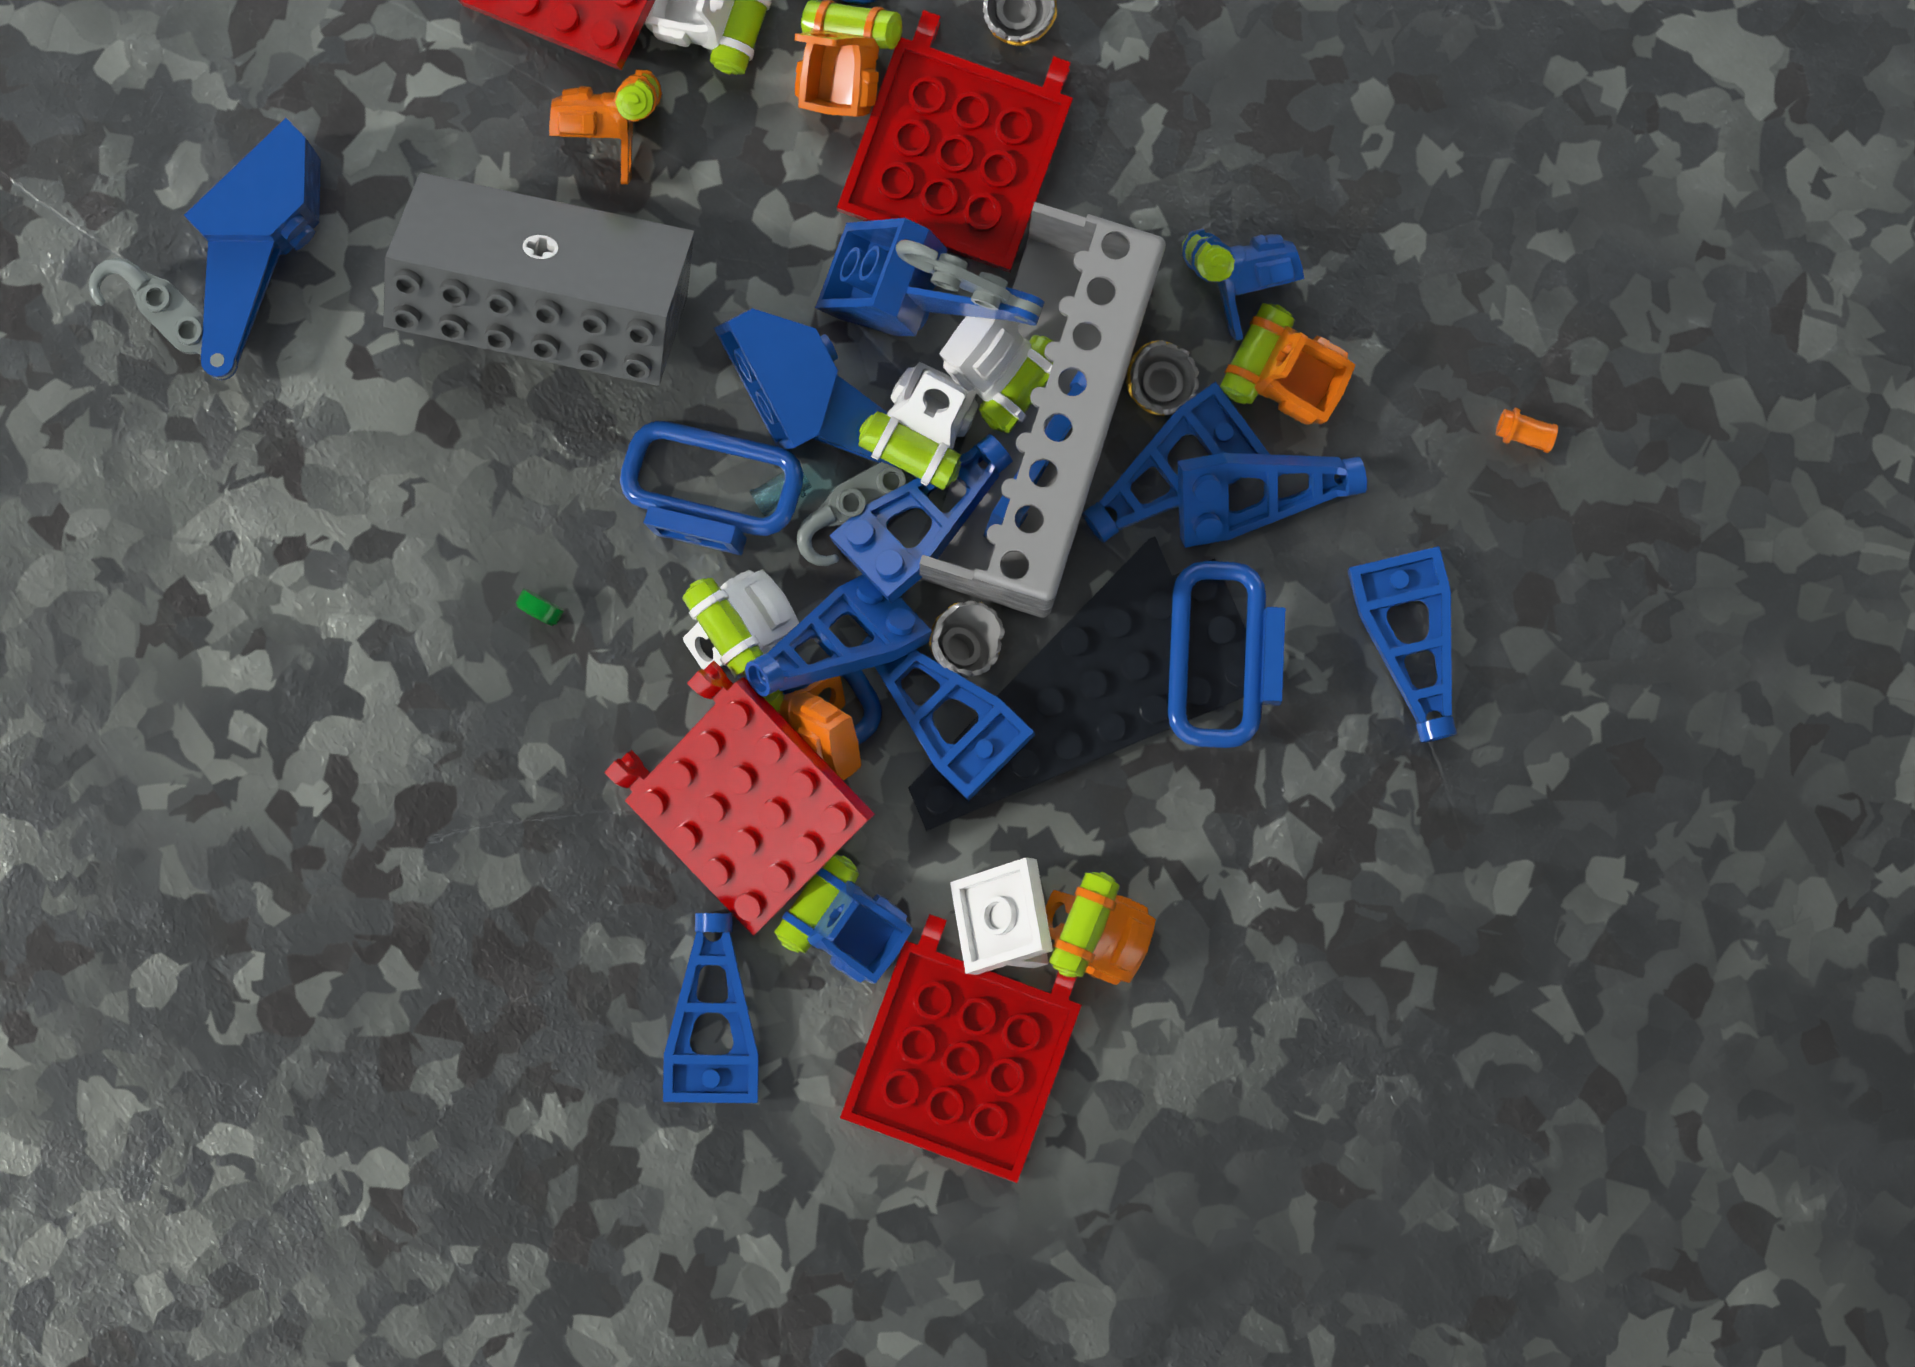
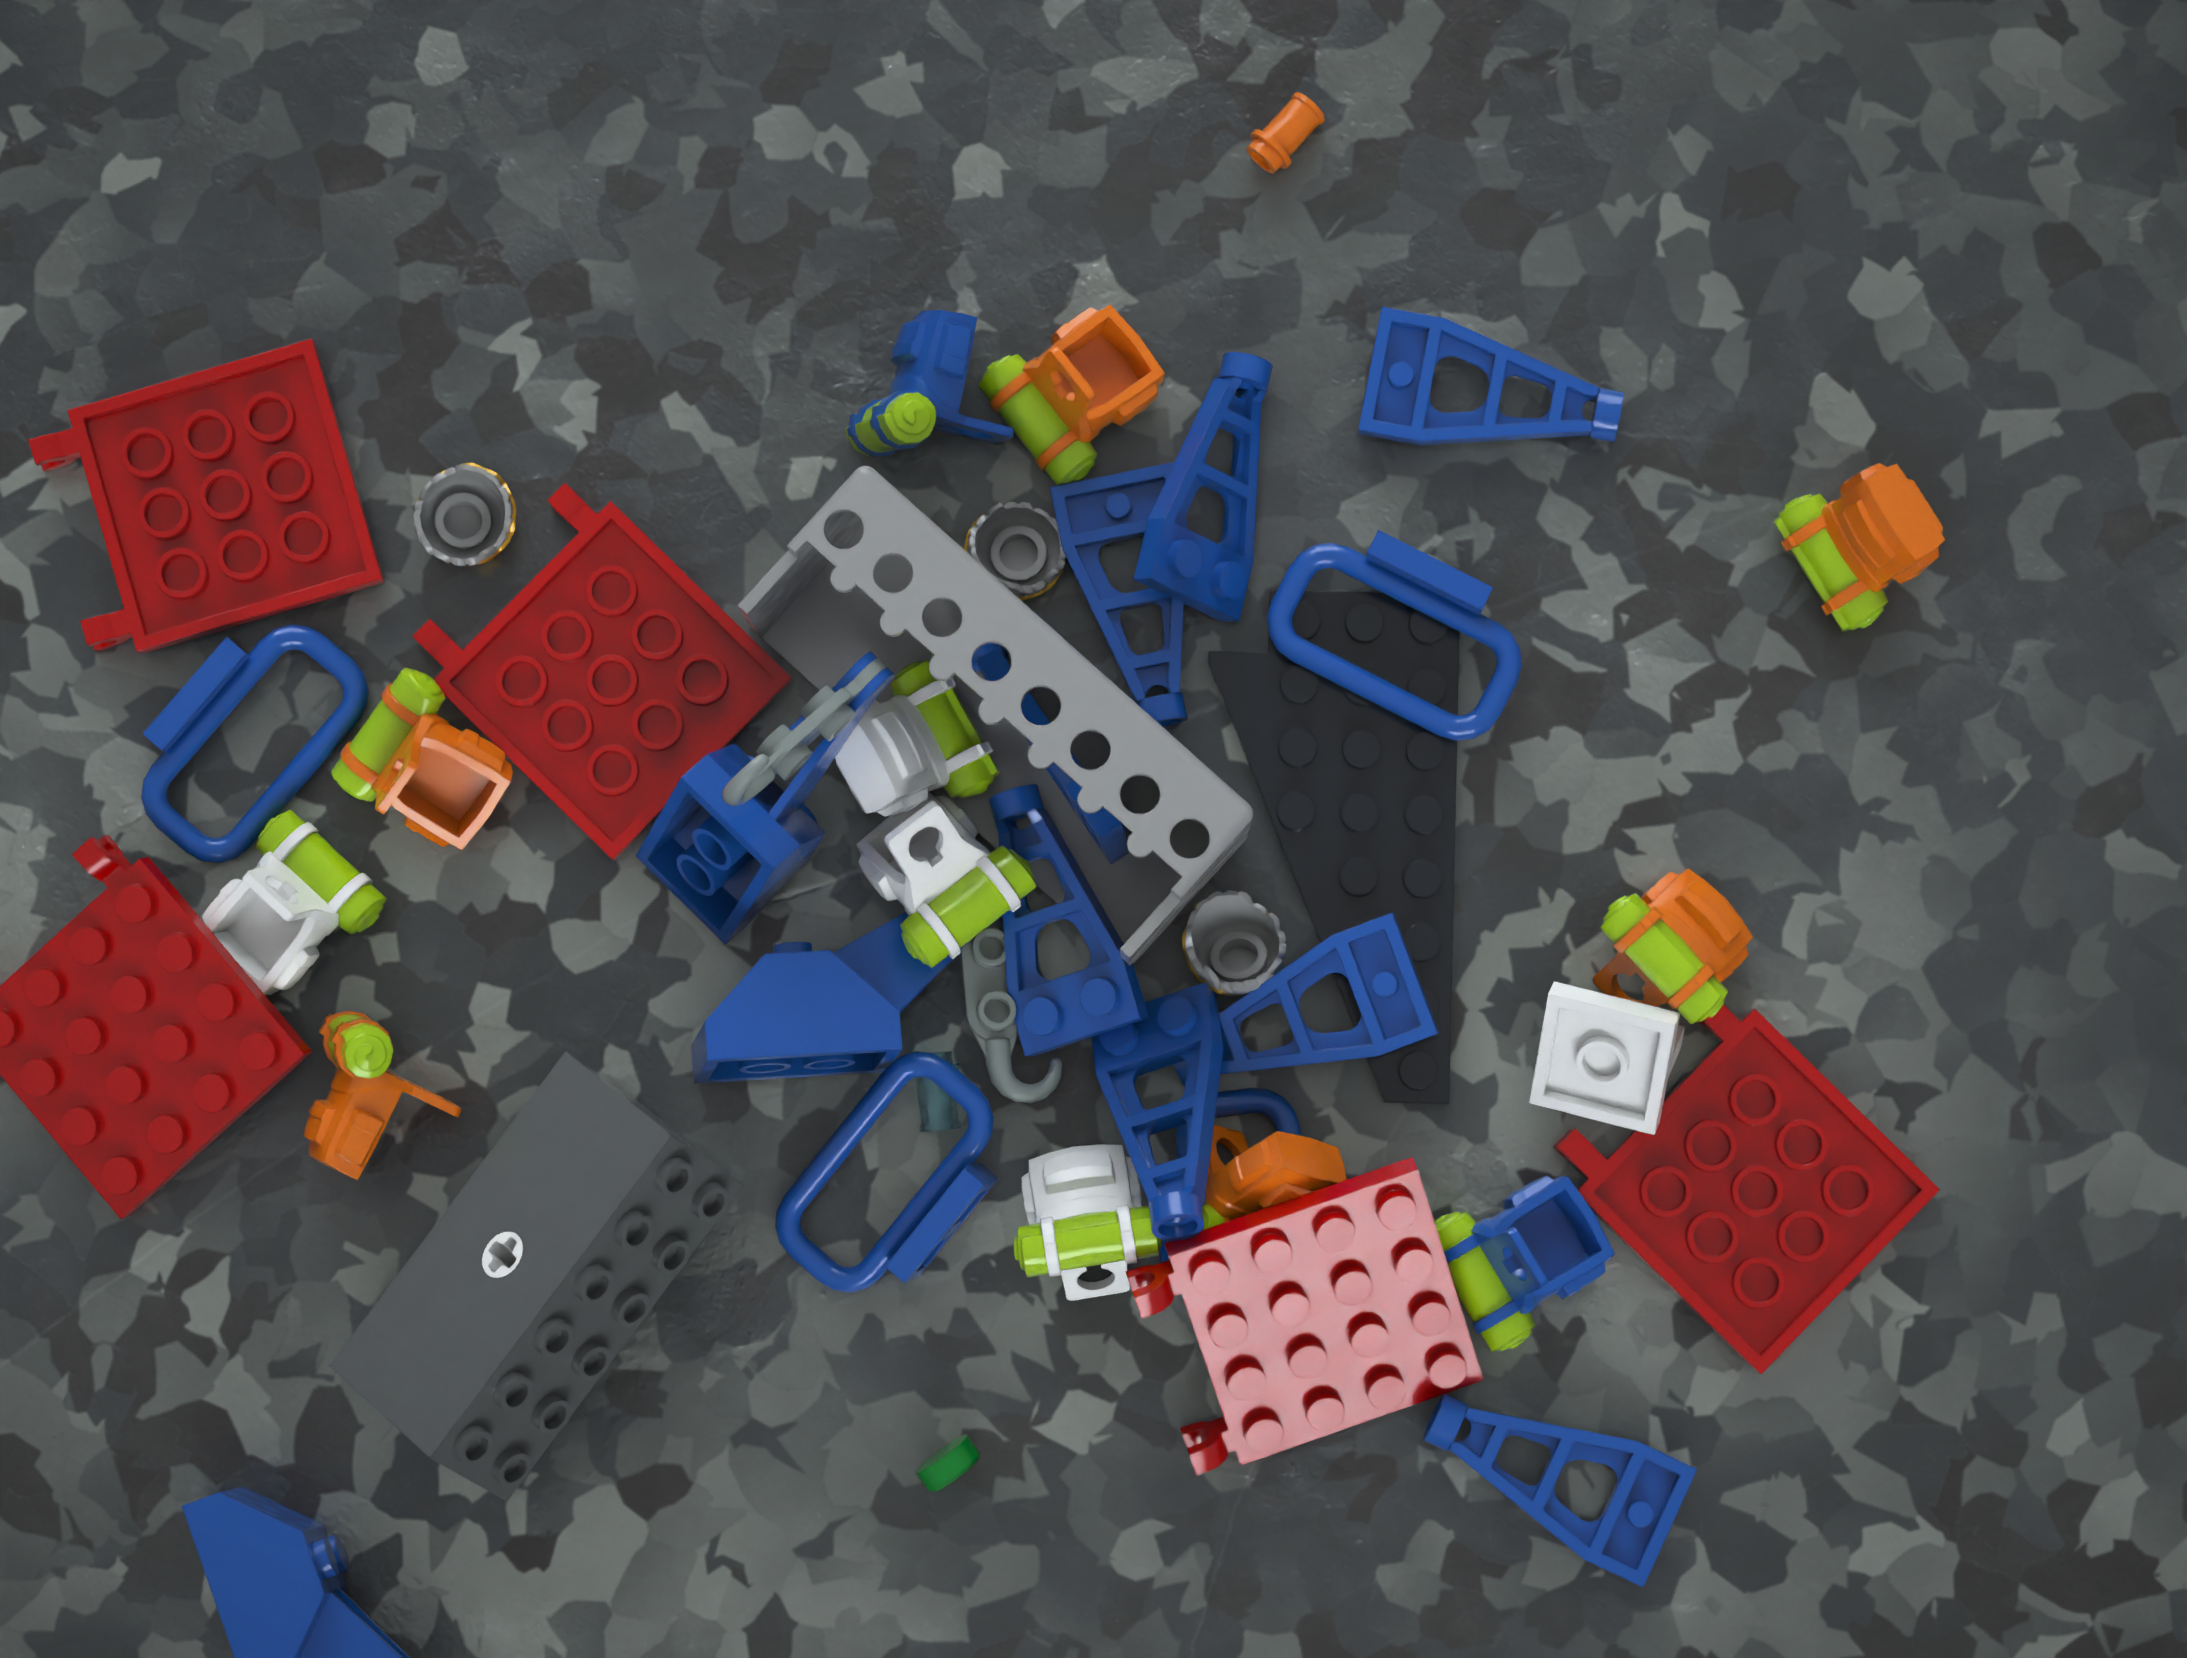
camera: 55 degrees left, 0 degrees up
none -> orange piece [1773,463,1945,631]

